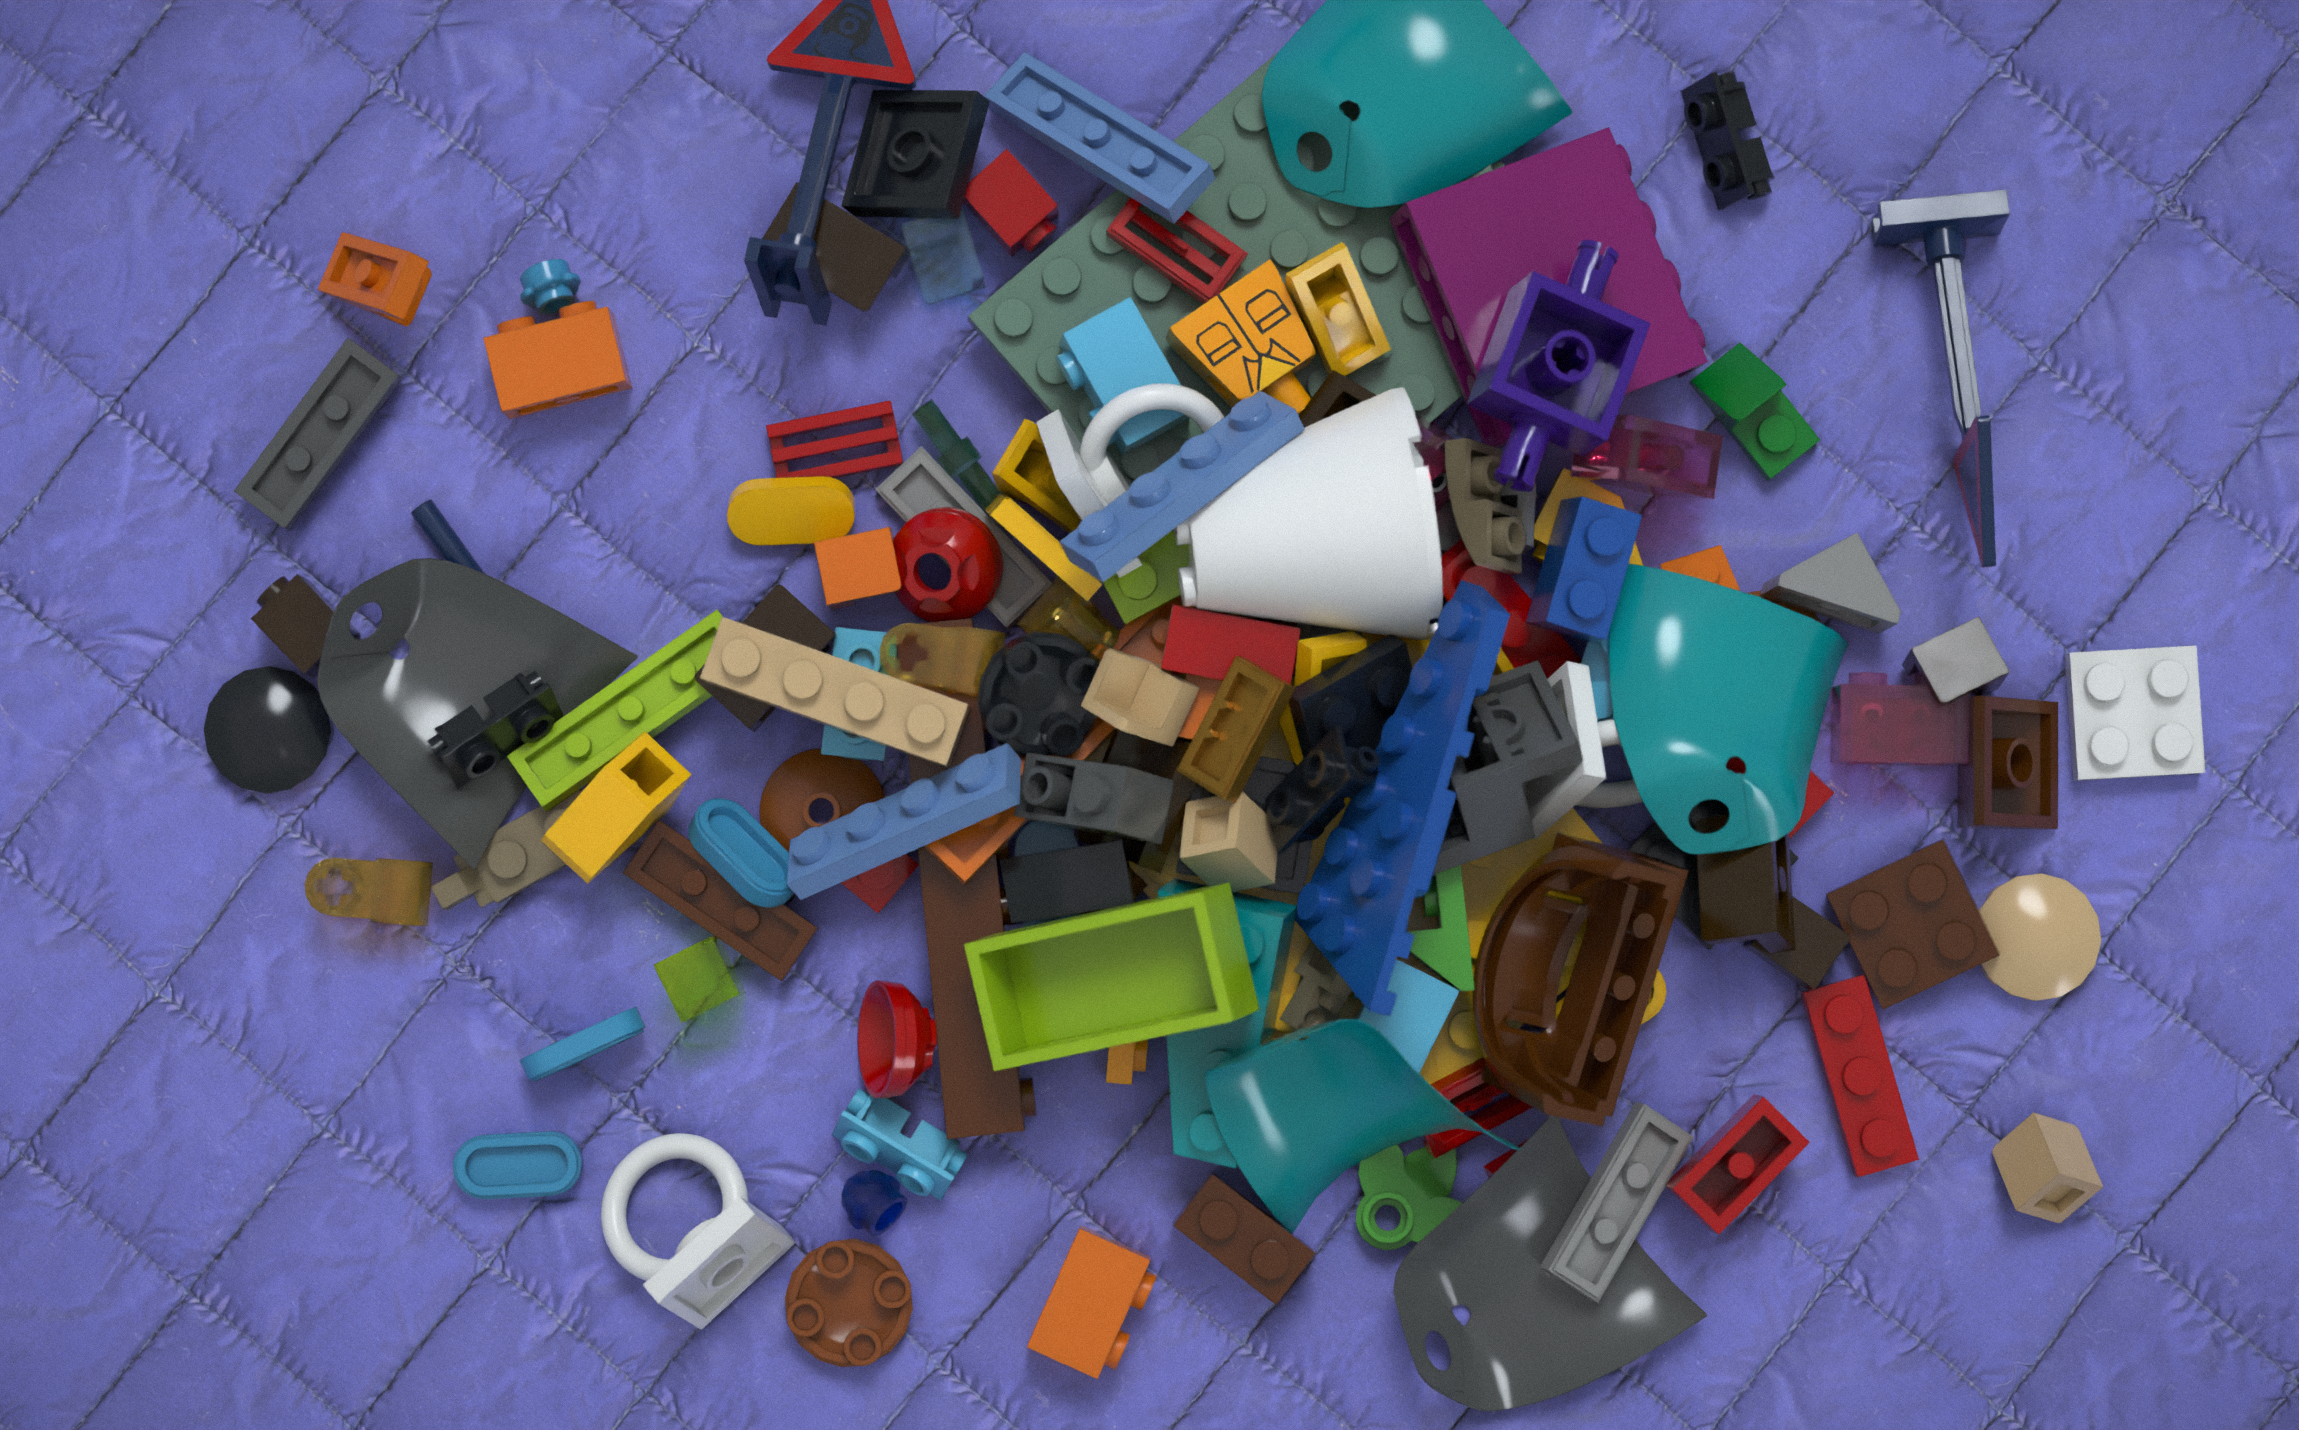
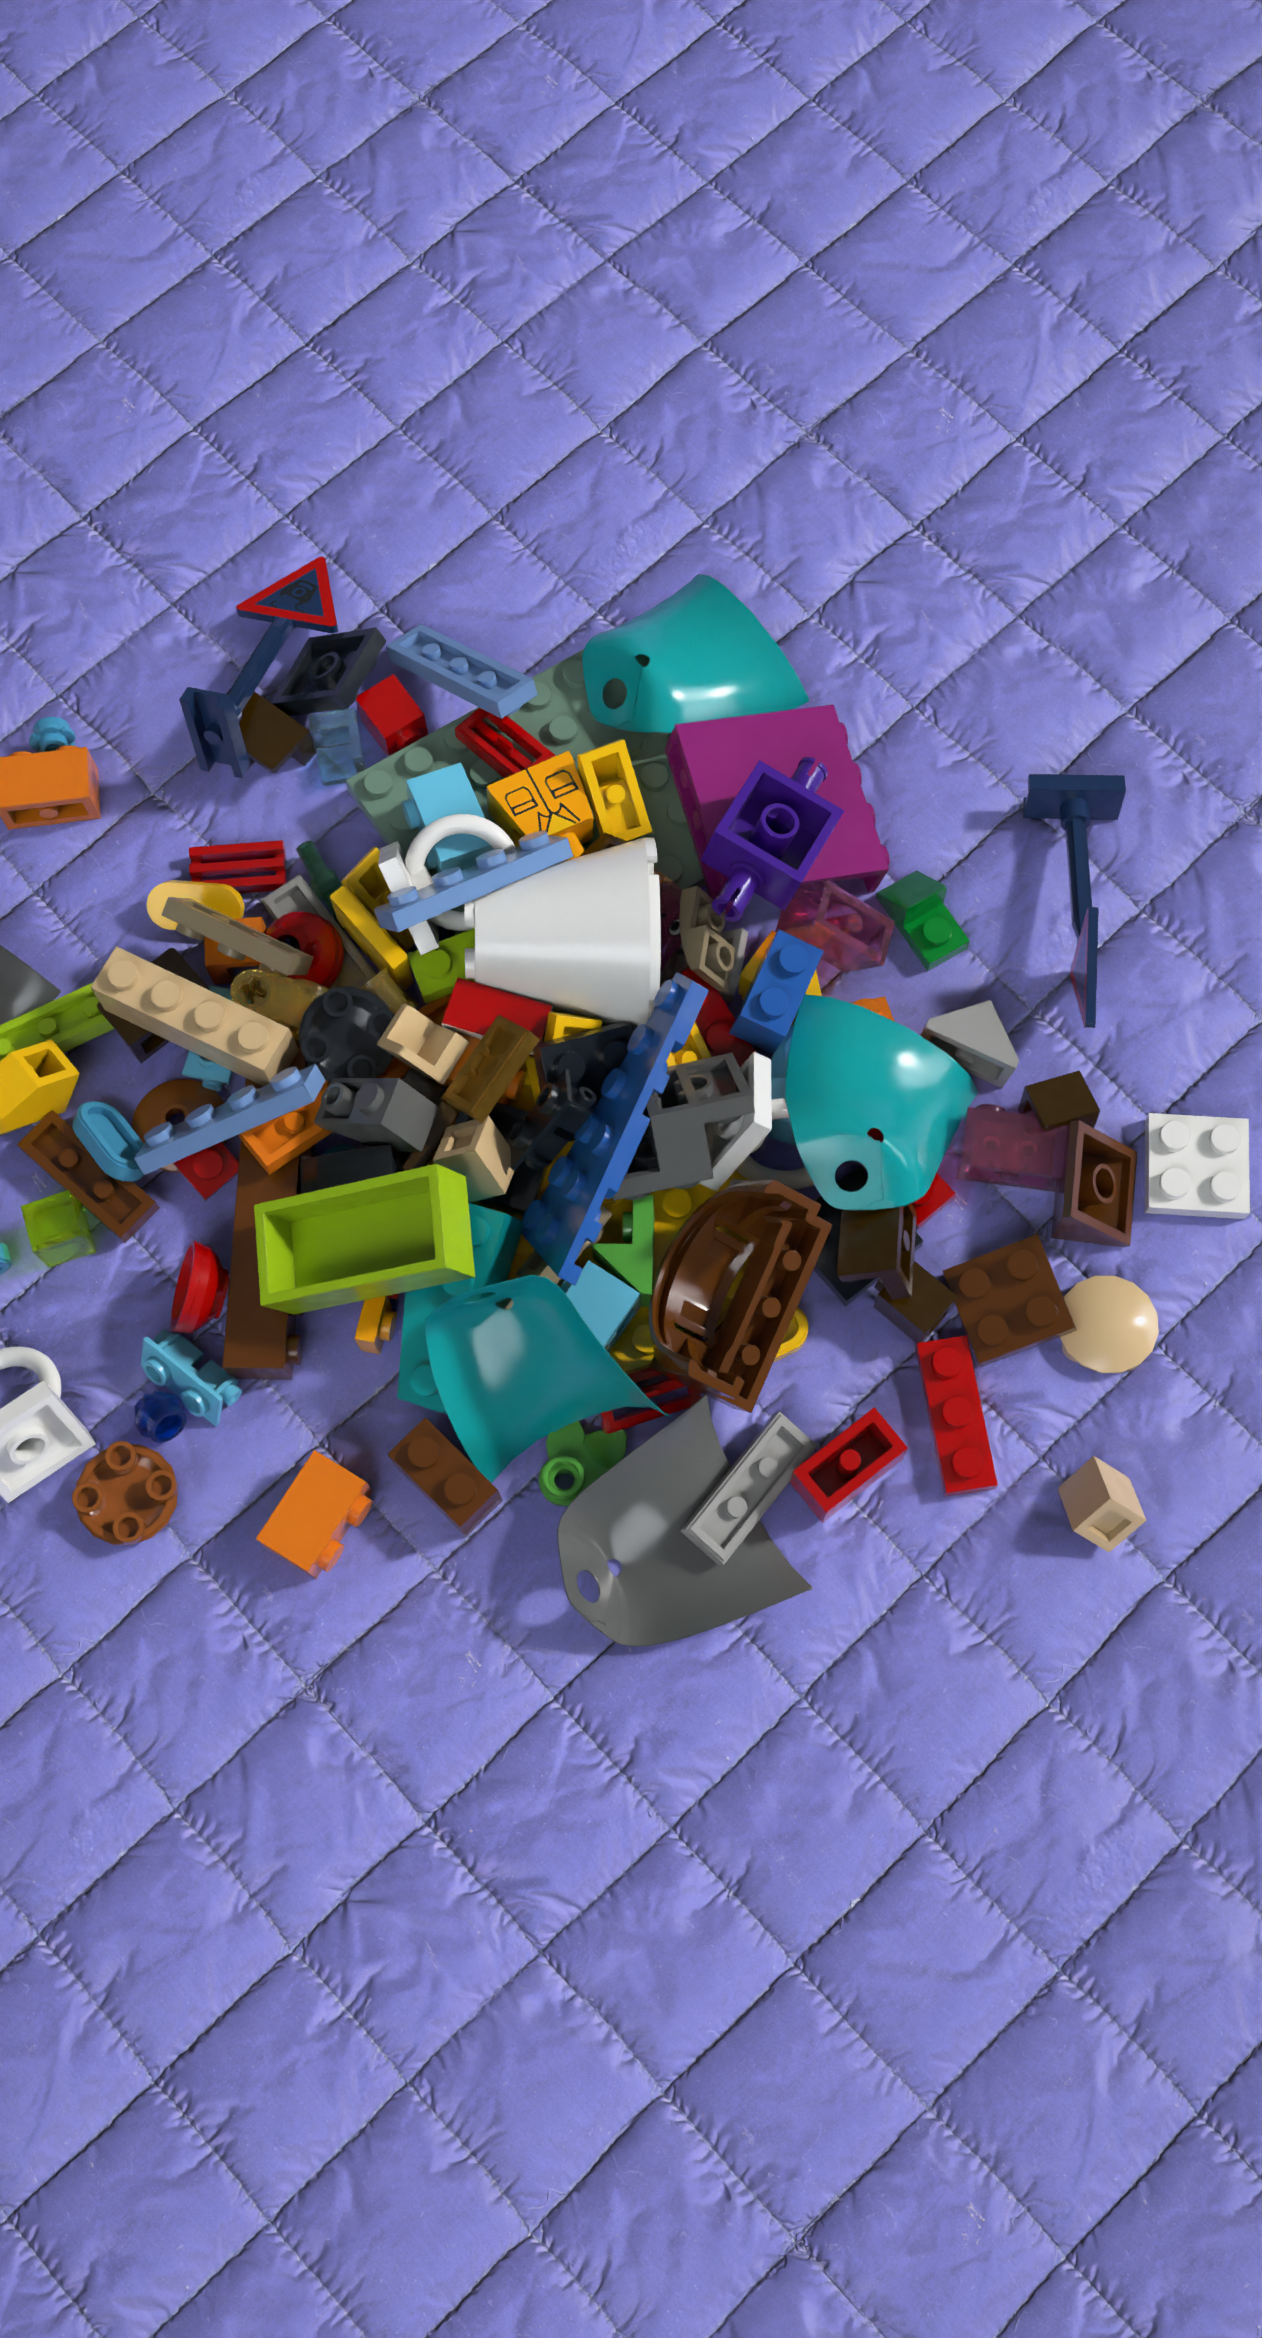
camera: 15 degrees right, 15 degrees down
black hinge [1681,72,1774,211] -> none
none -> dark tan plate [162,897,314,980]

